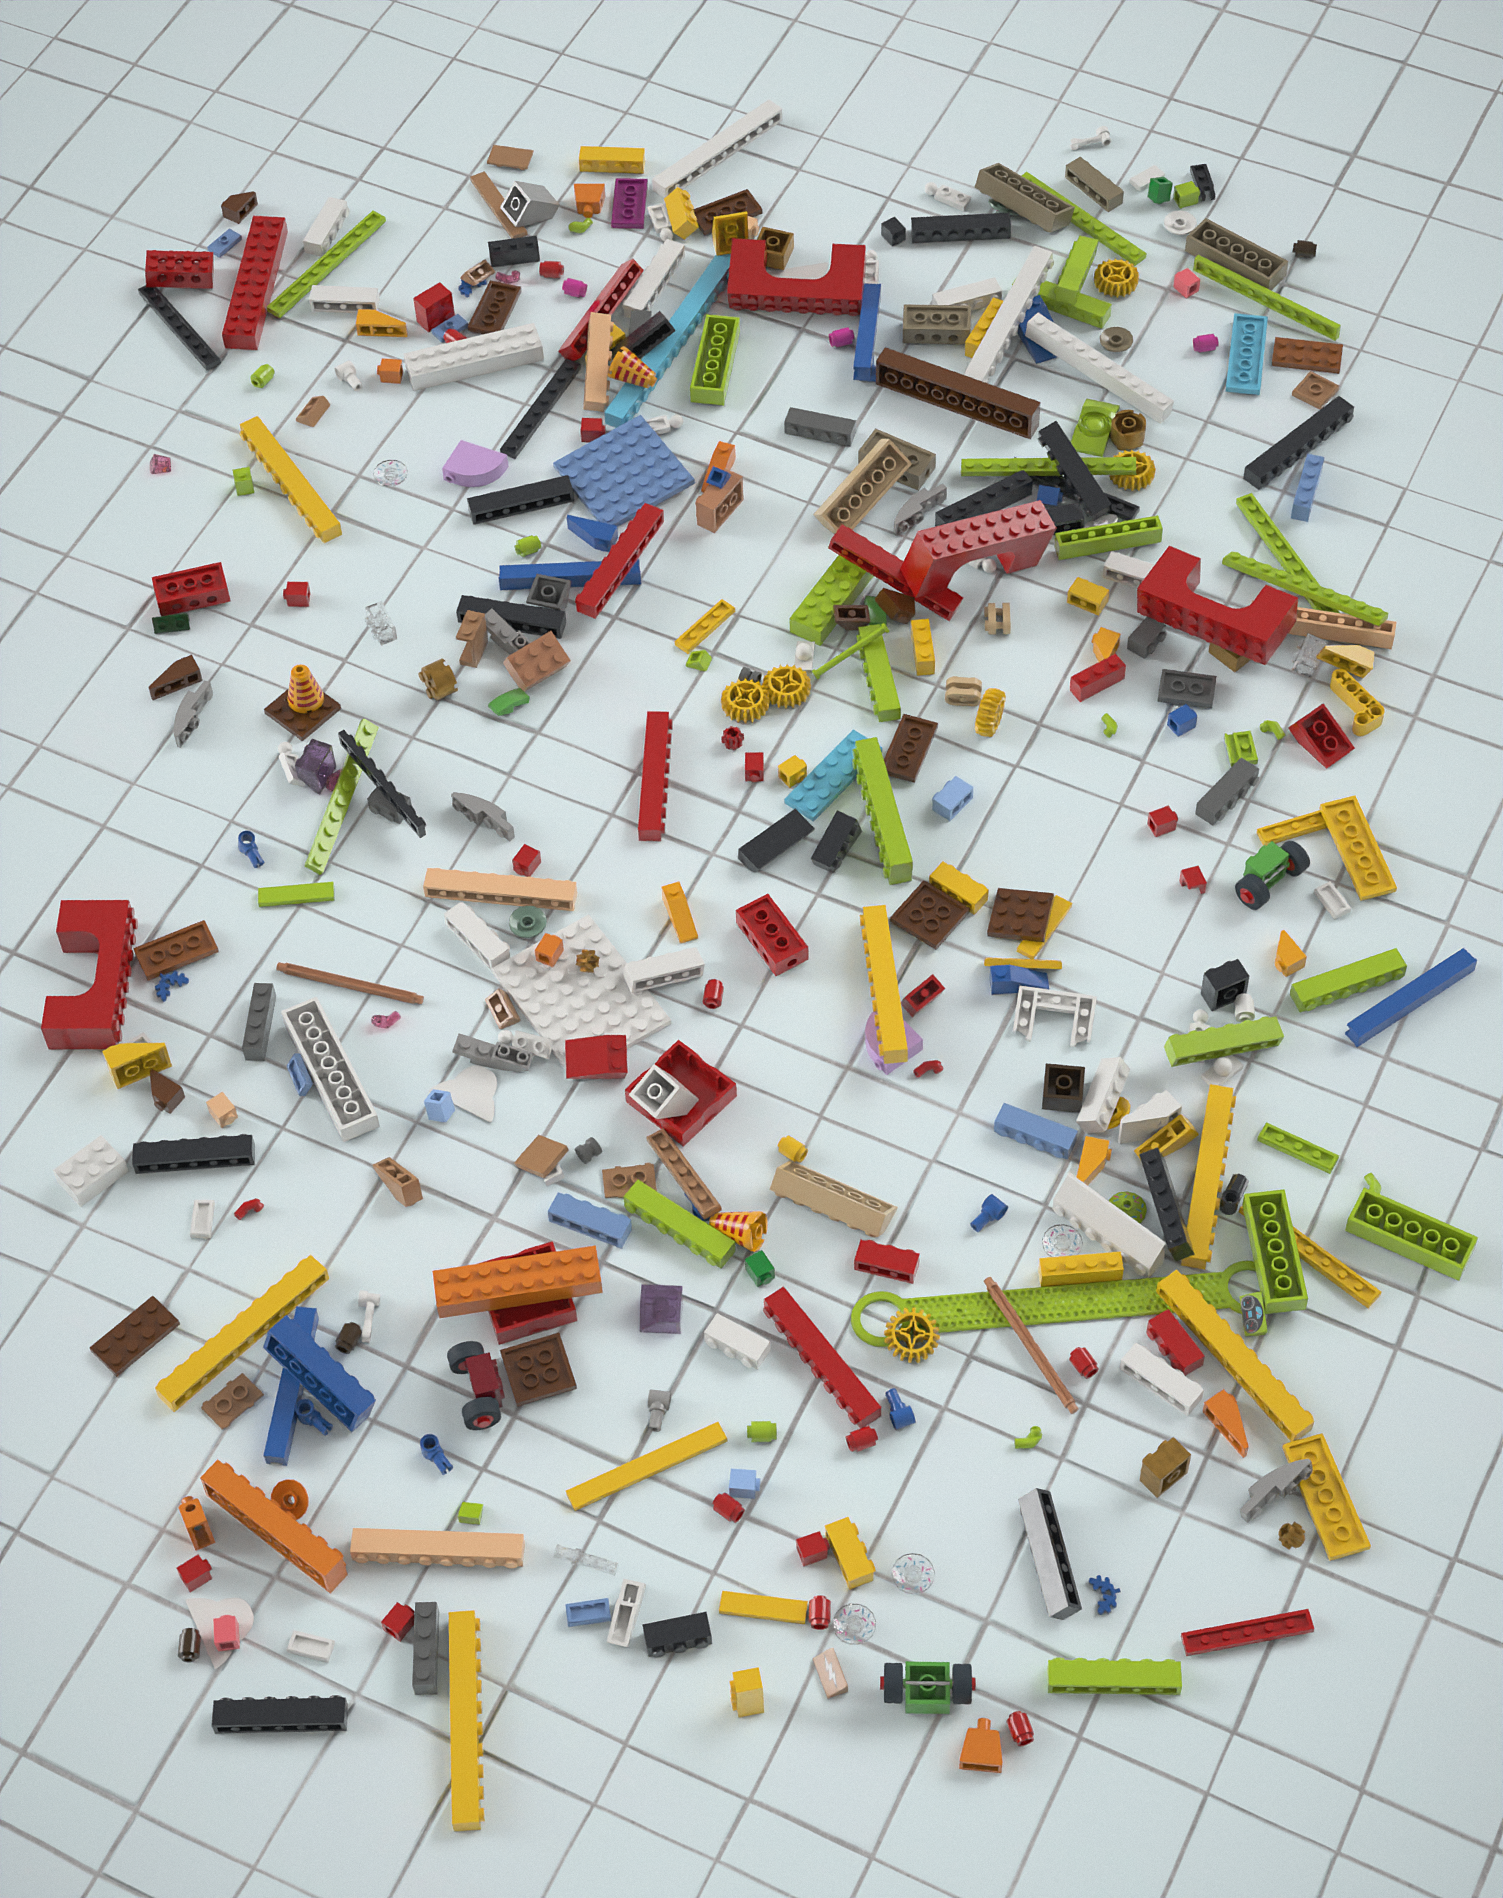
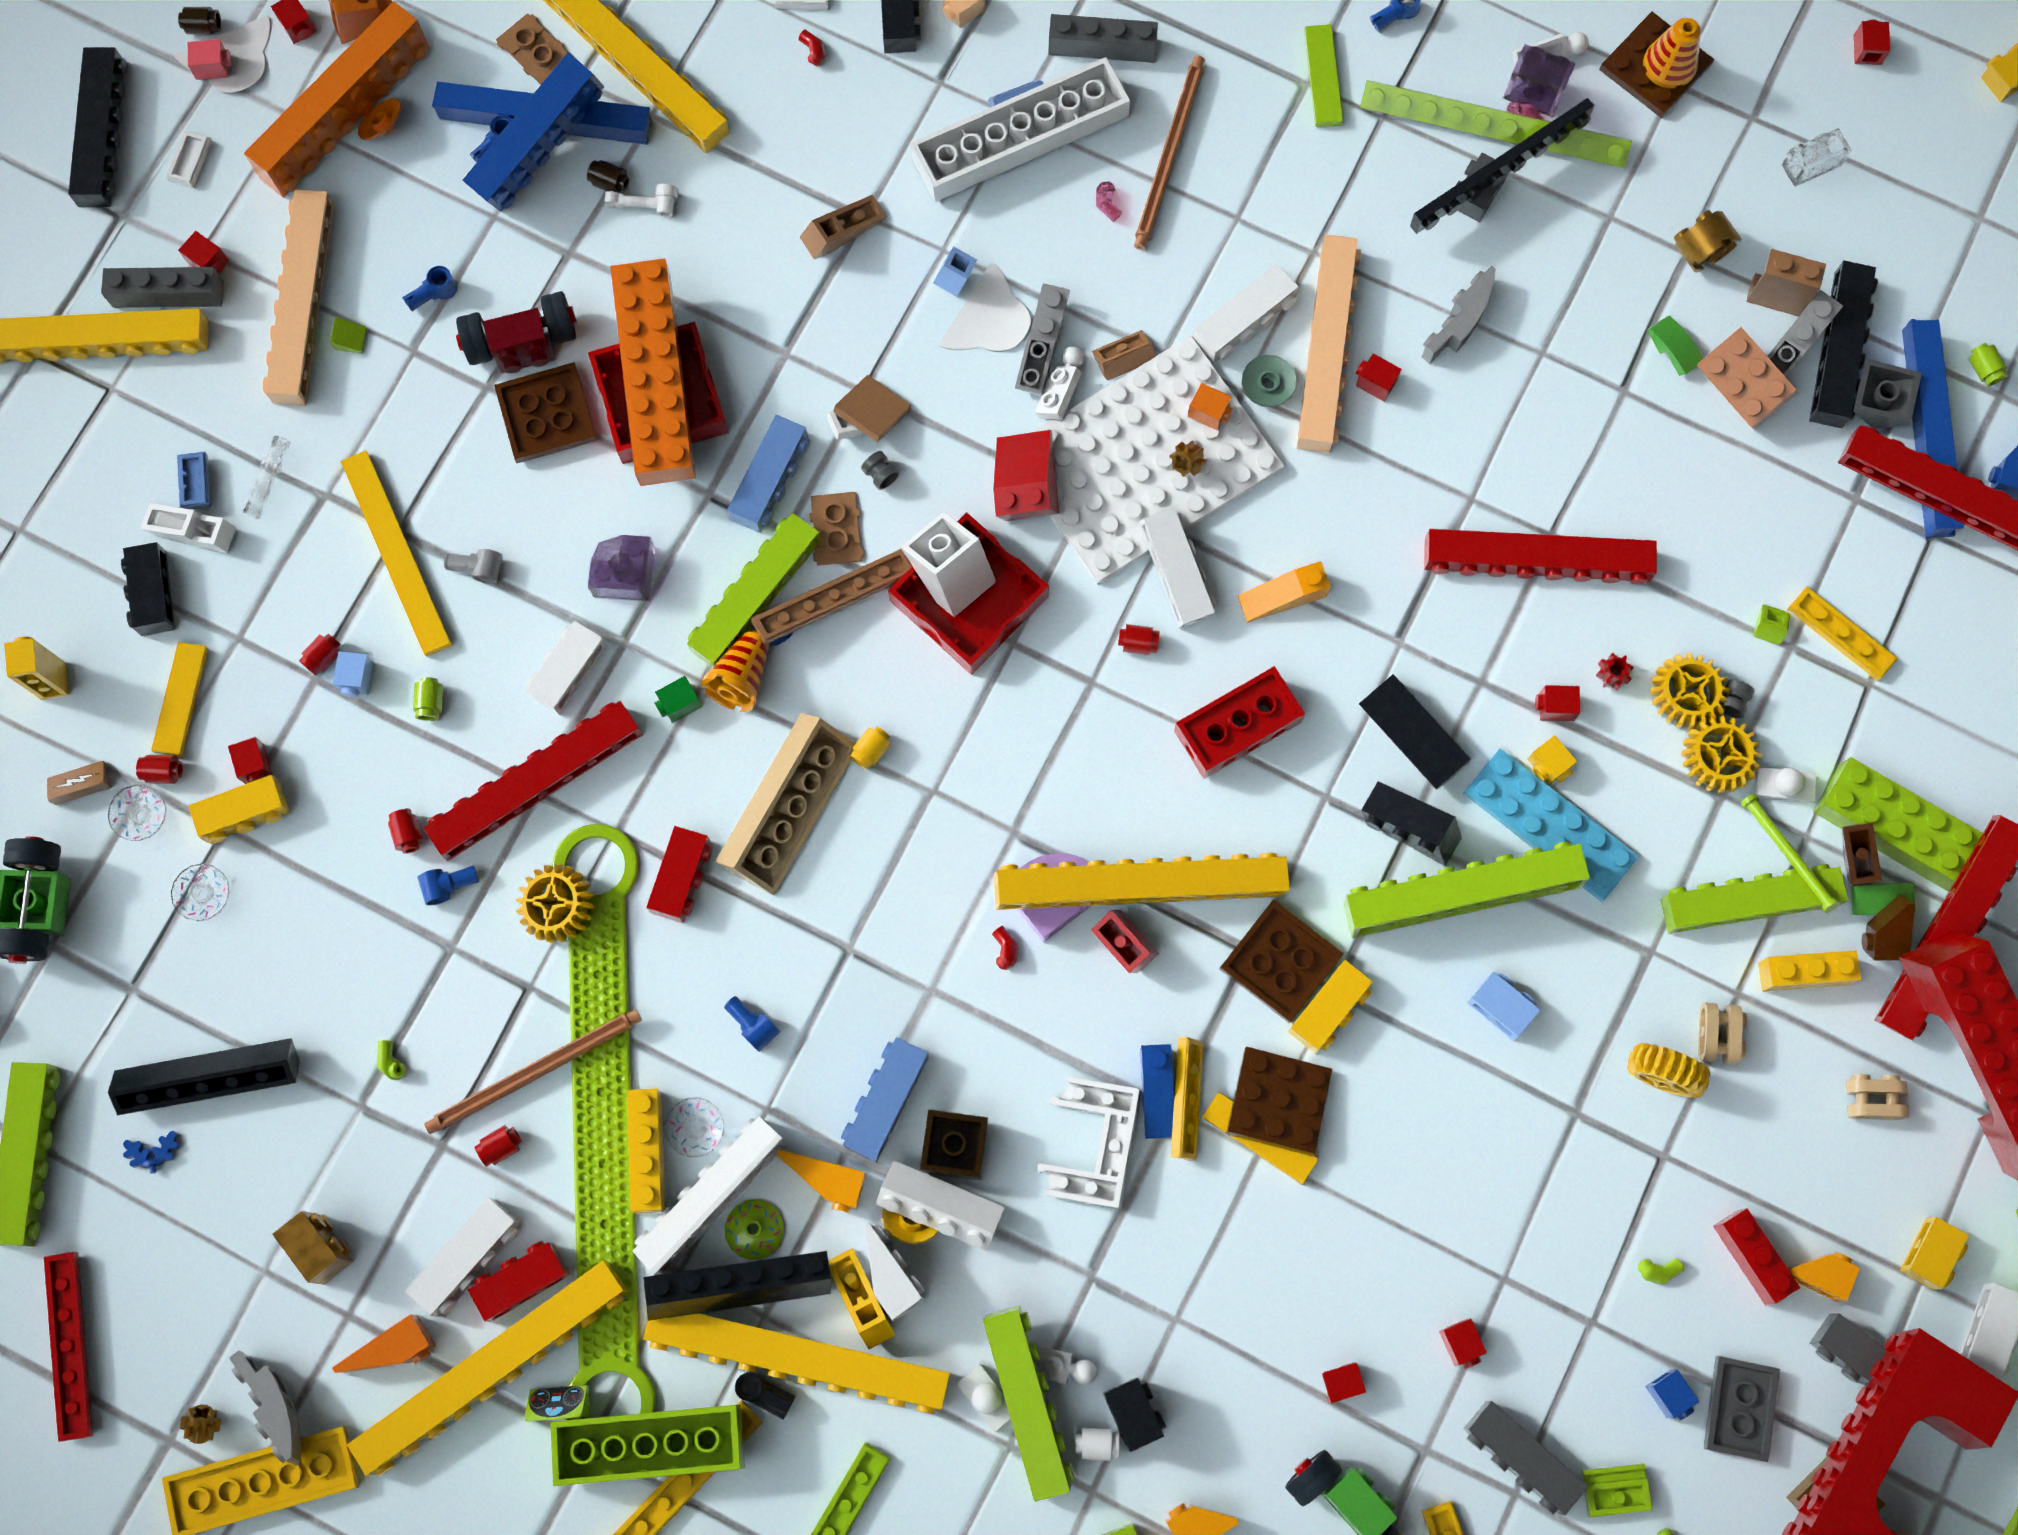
camera: 90 degrees right, 20 degrees up
reddish brown plate [884,714,938,783] -> none

